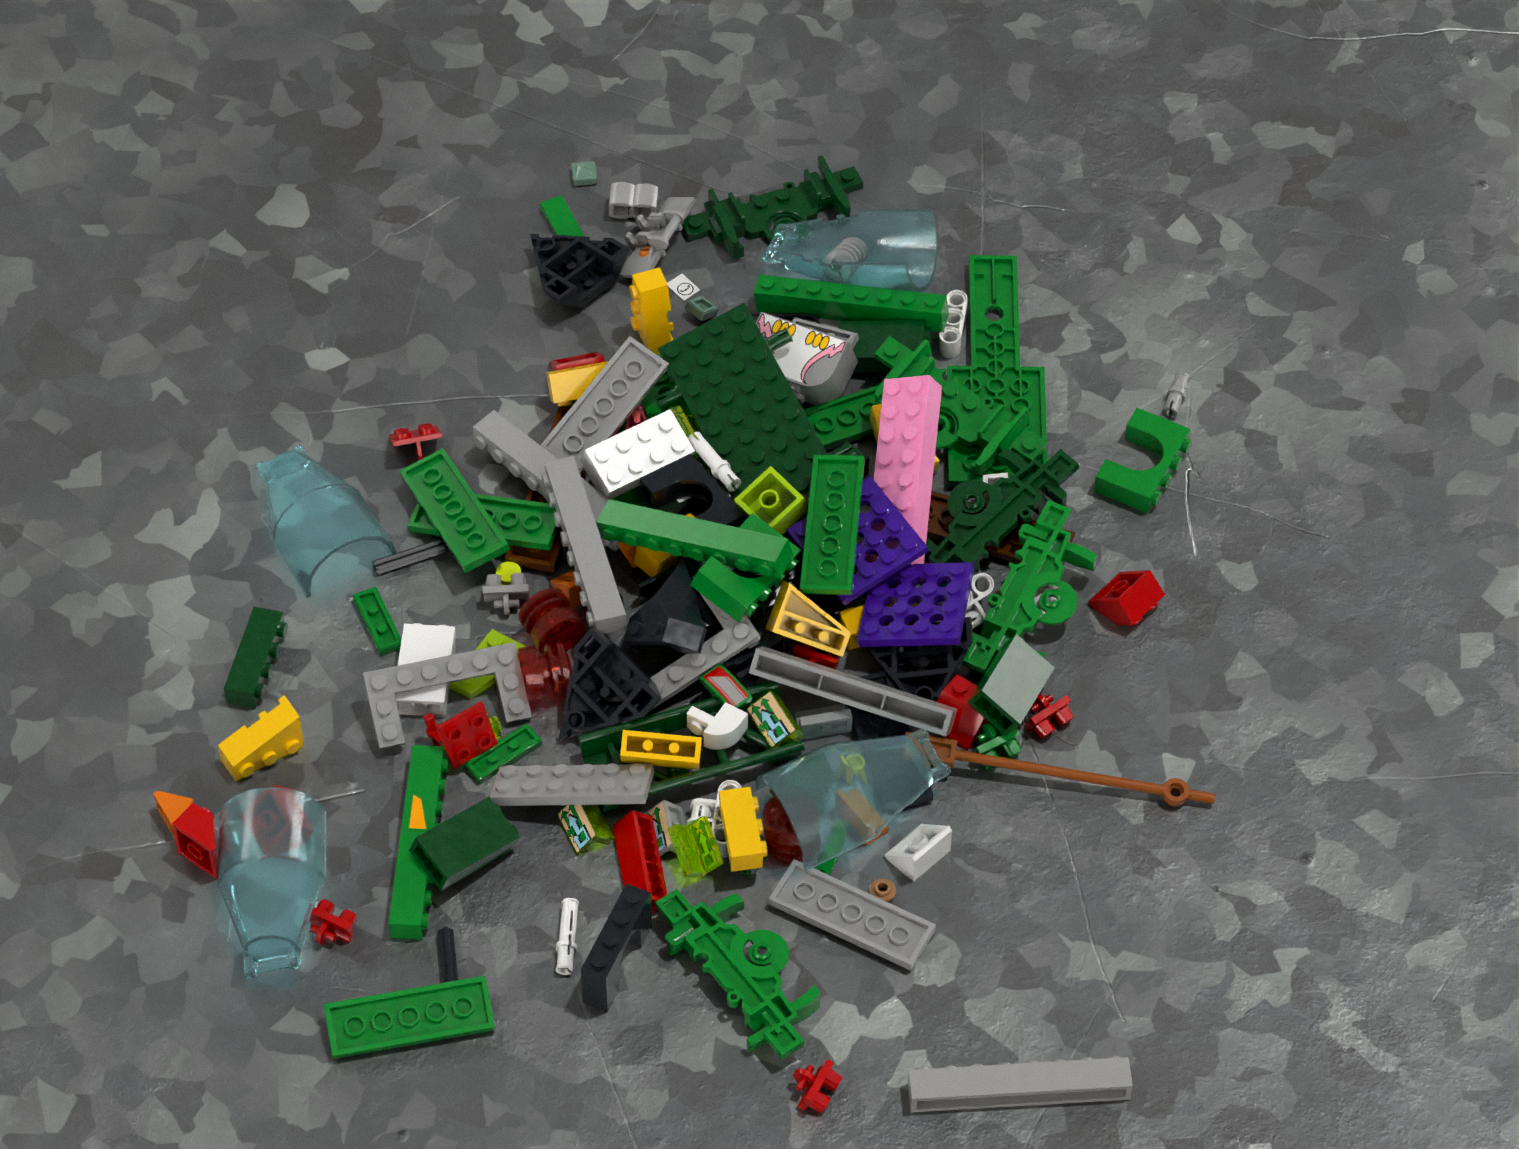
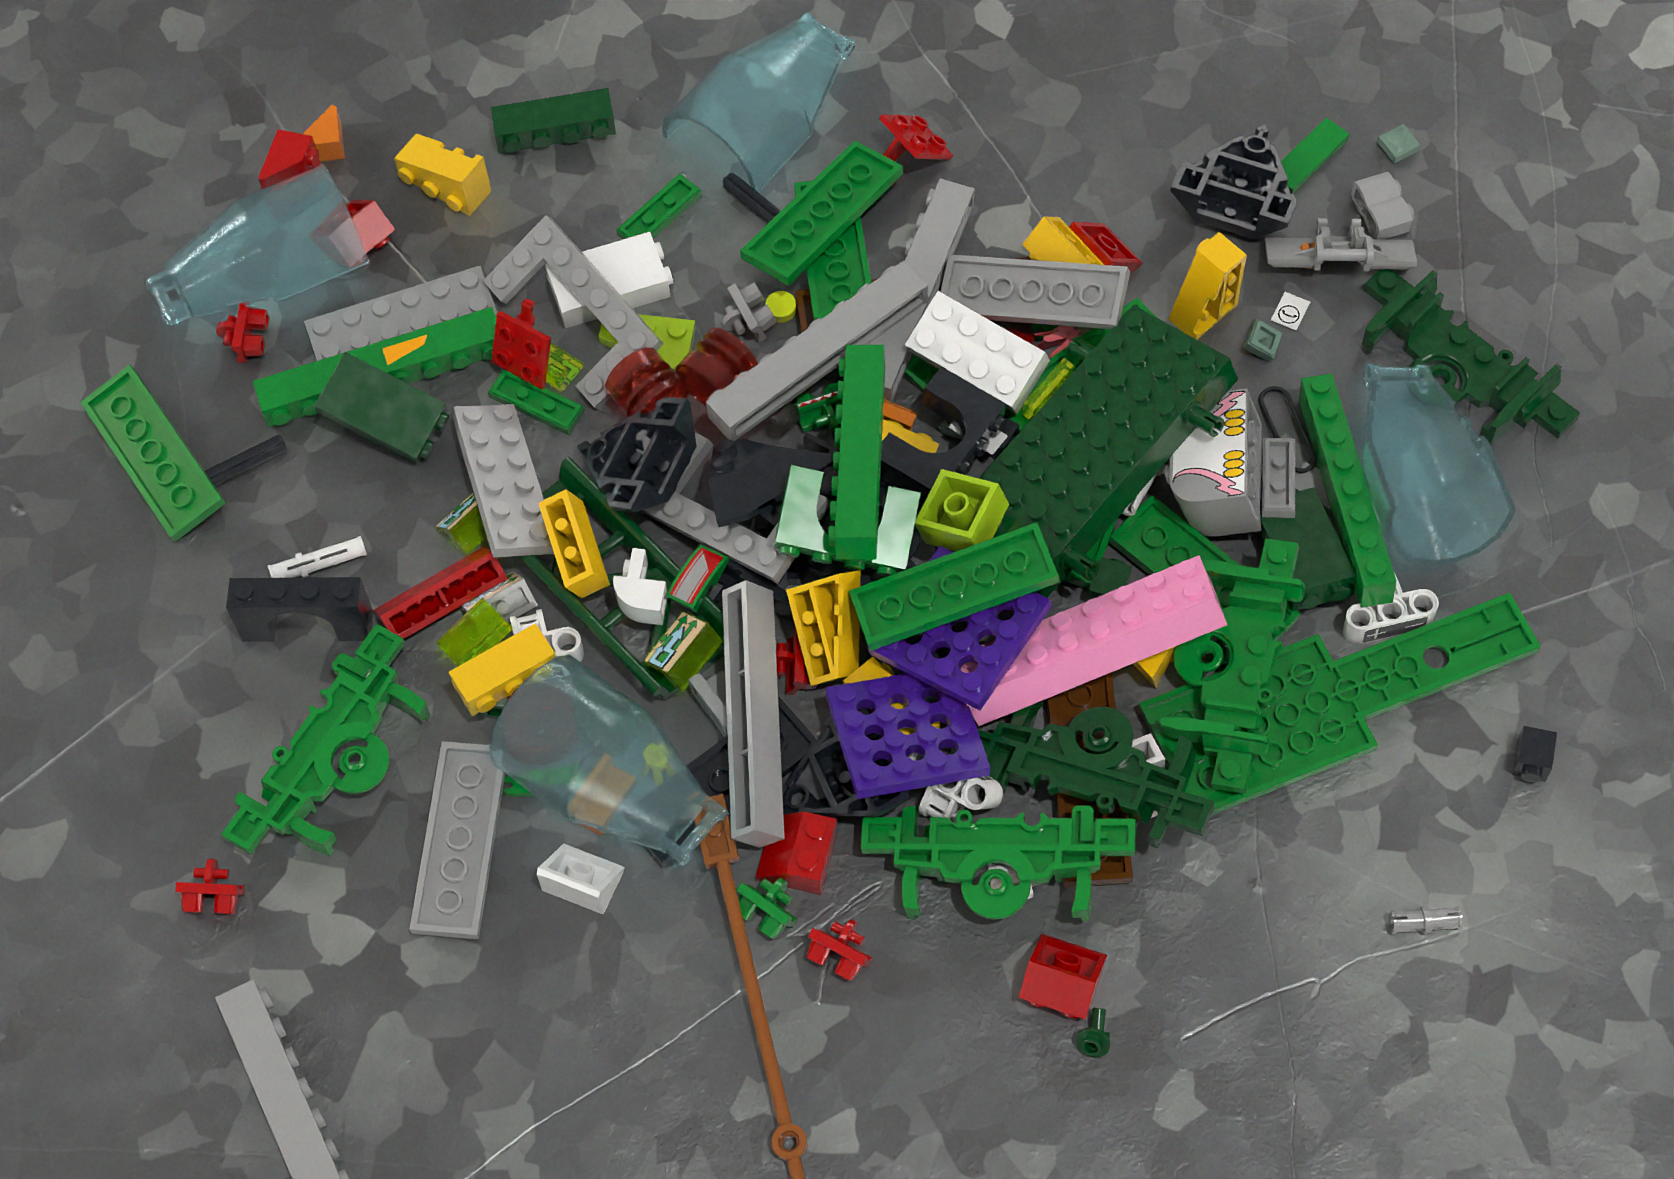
camera: 70 degrees right, 10 degrees up
white pin [688,432,741,492] -> none
light grey piece [824,237,868,280] -> none
medium nougat plate [869,879,896,903] -> none
brick [967,634,1055,736] -> none
green arch [1094,408,1192,513] -> none
none -> light grey plate [304,266,497,361]
none -> green hips [796,383,843,432]
none -> dark green plate [1076,1008,1111,1058]
none -> black brick [1512,726,1557,782]

